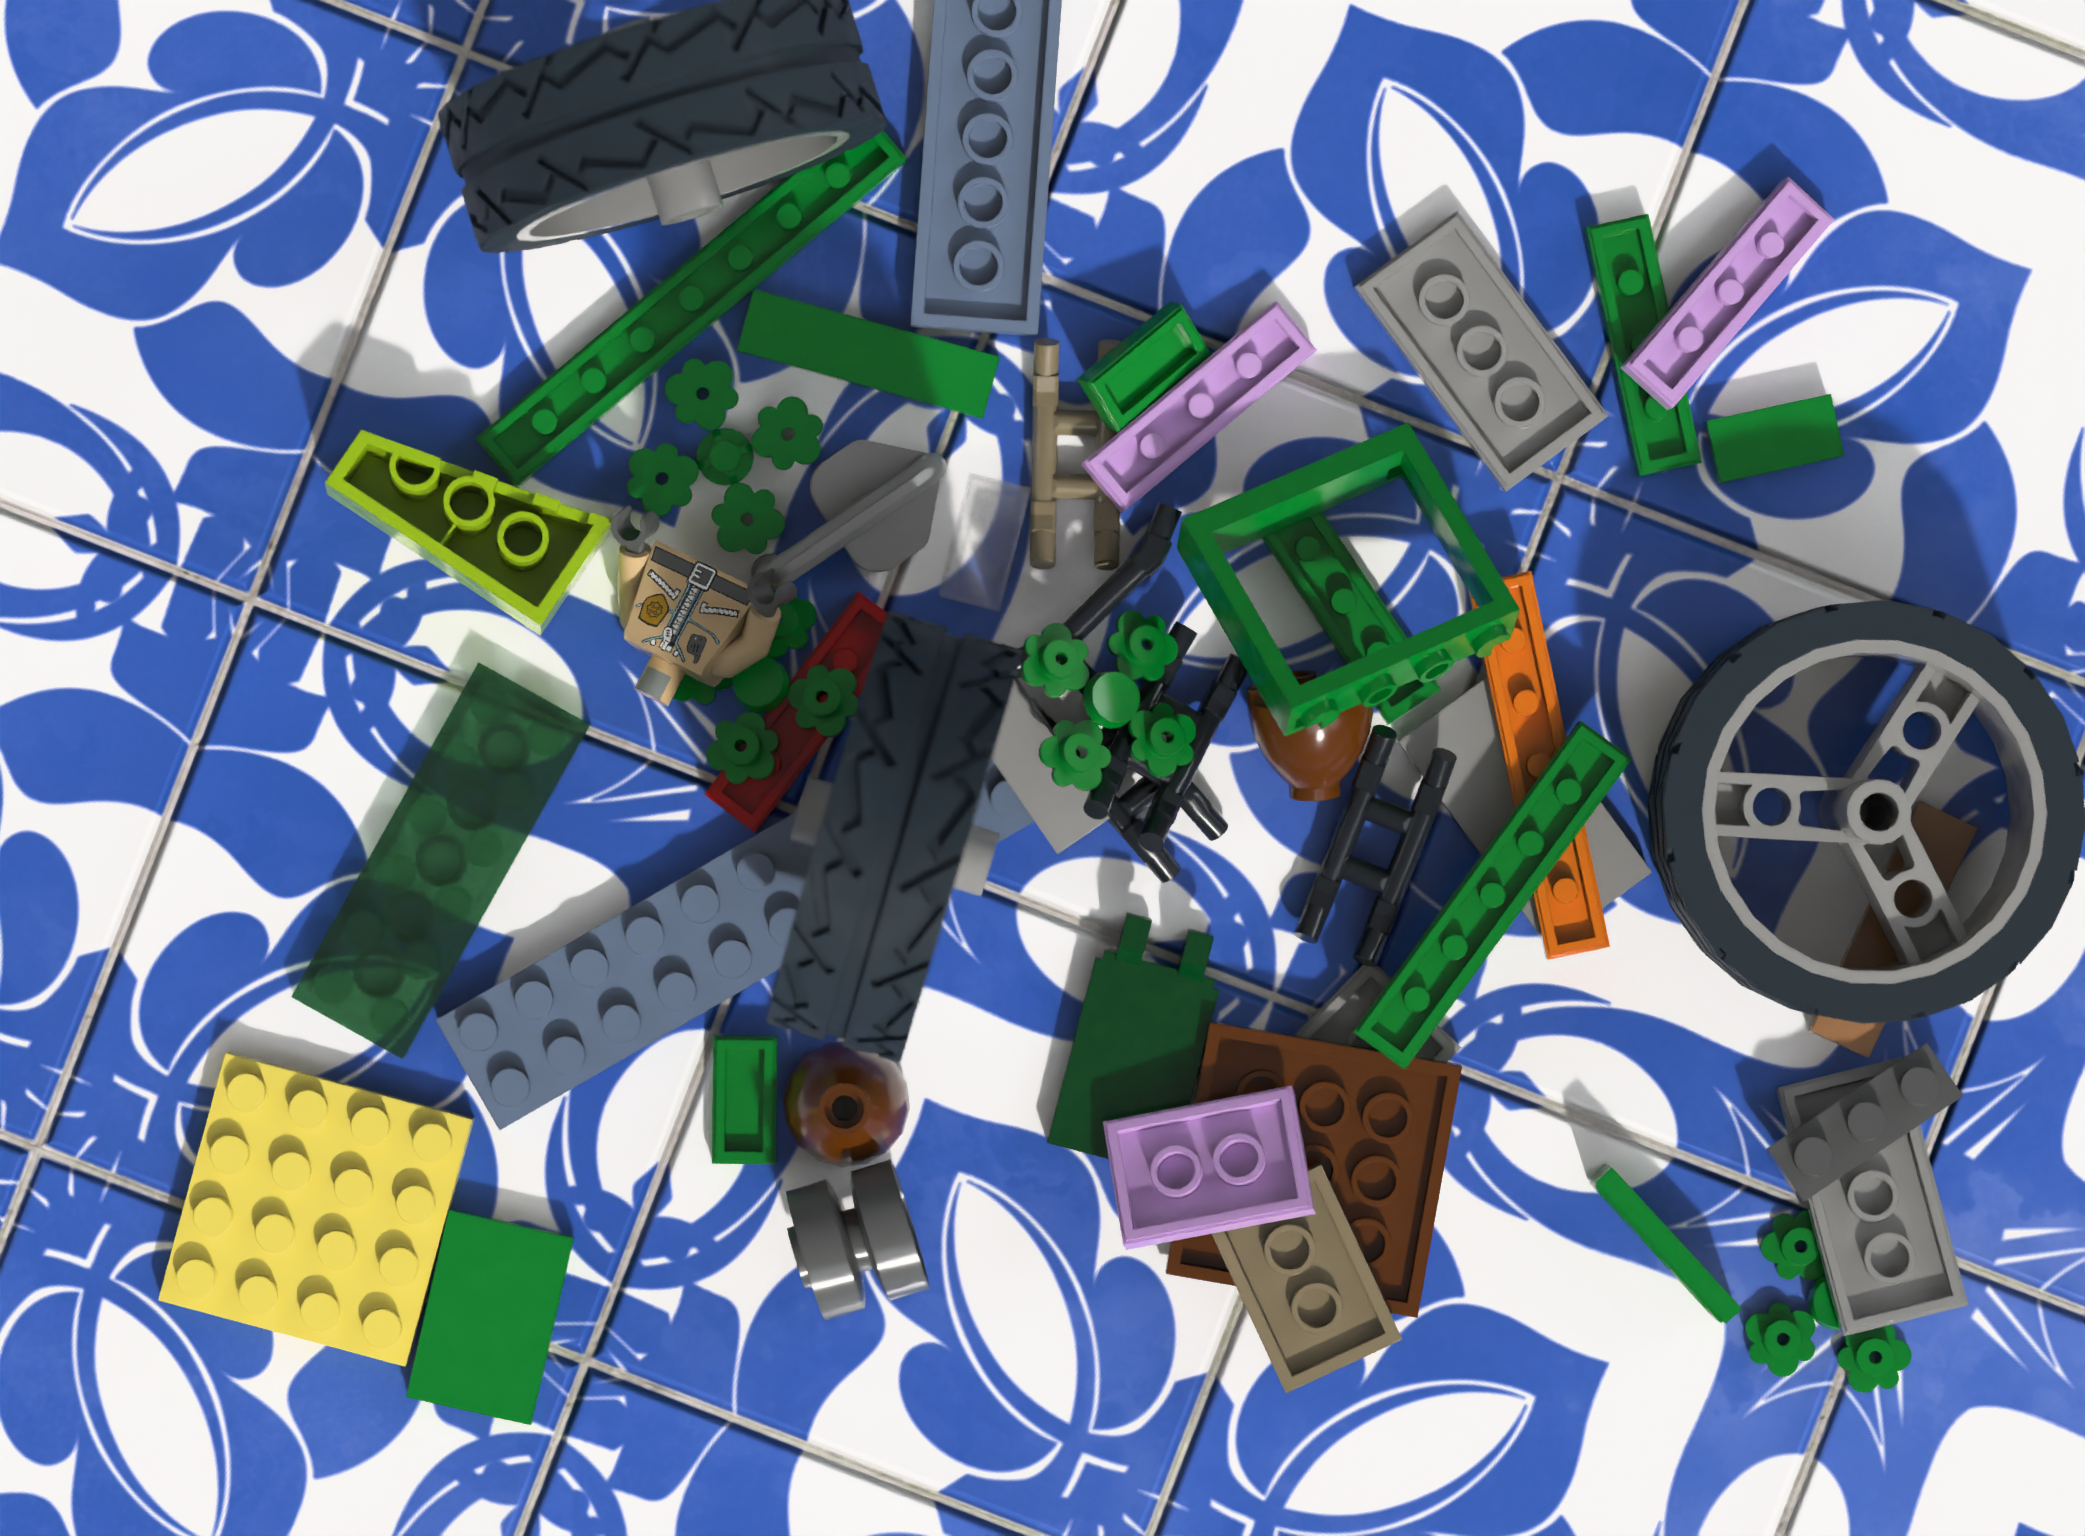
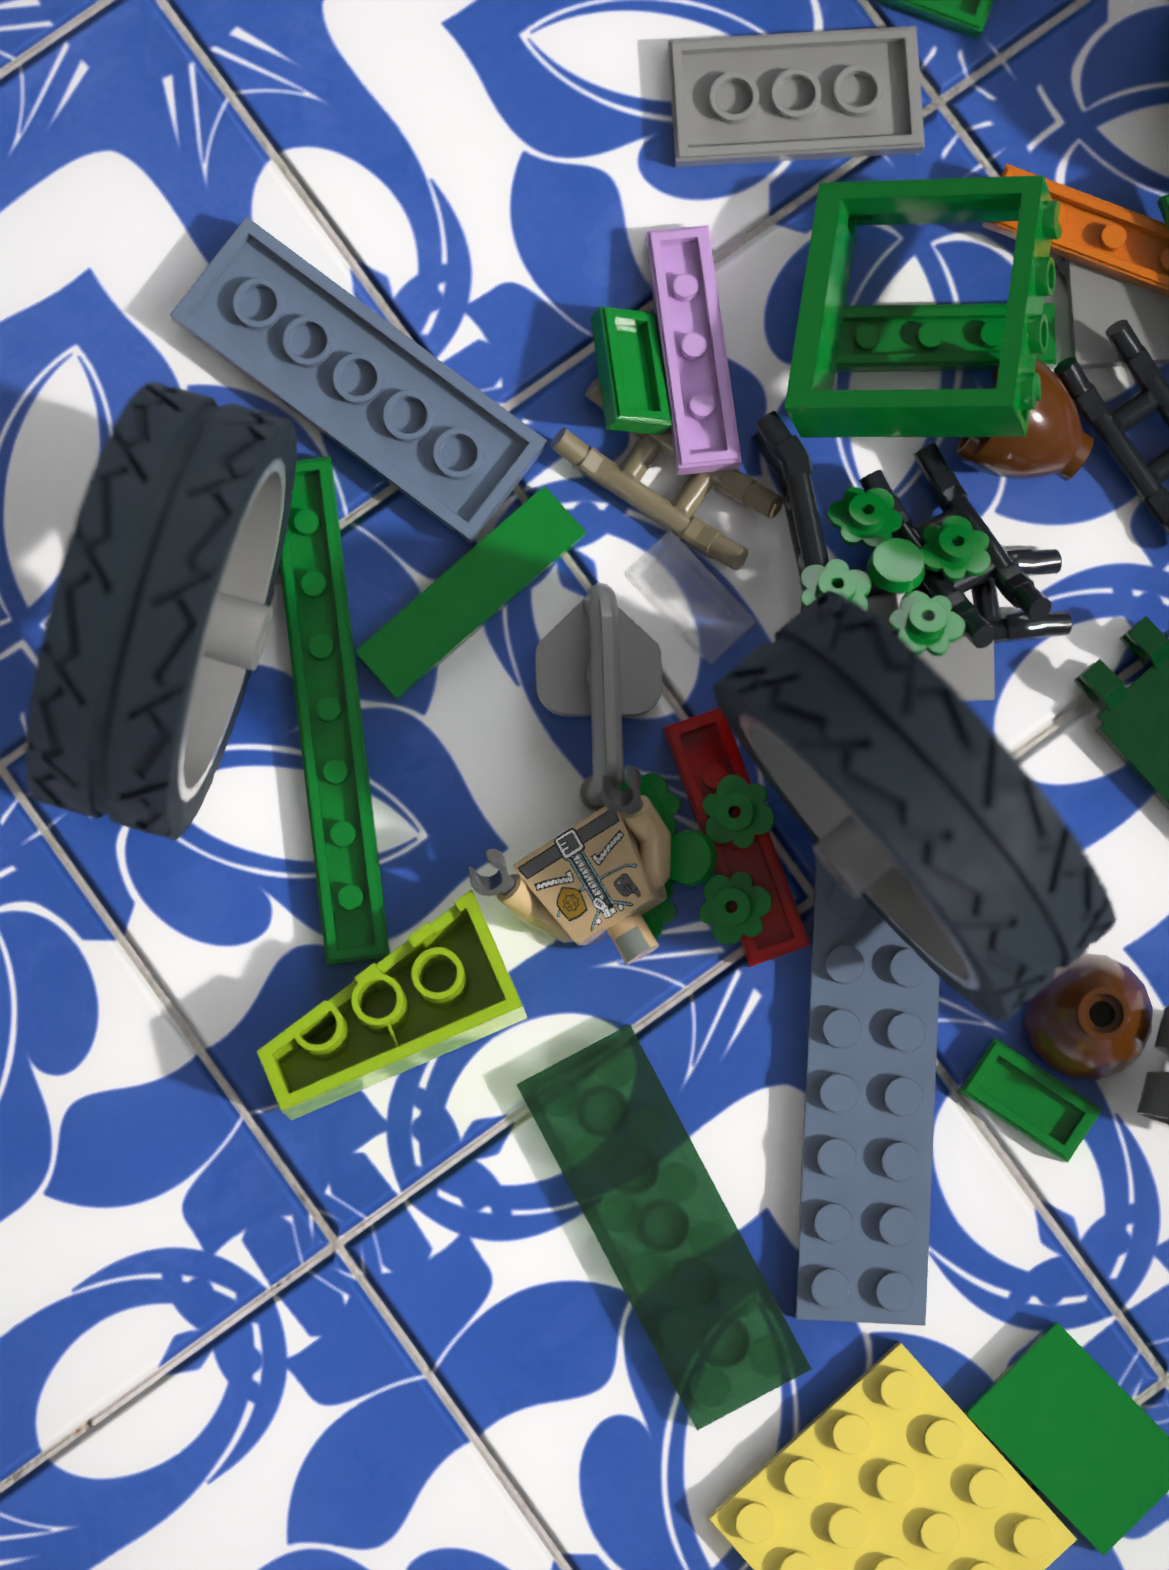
camera: 55 degrees left, 5 degrees down
green plant [627,358,823,555] -> none

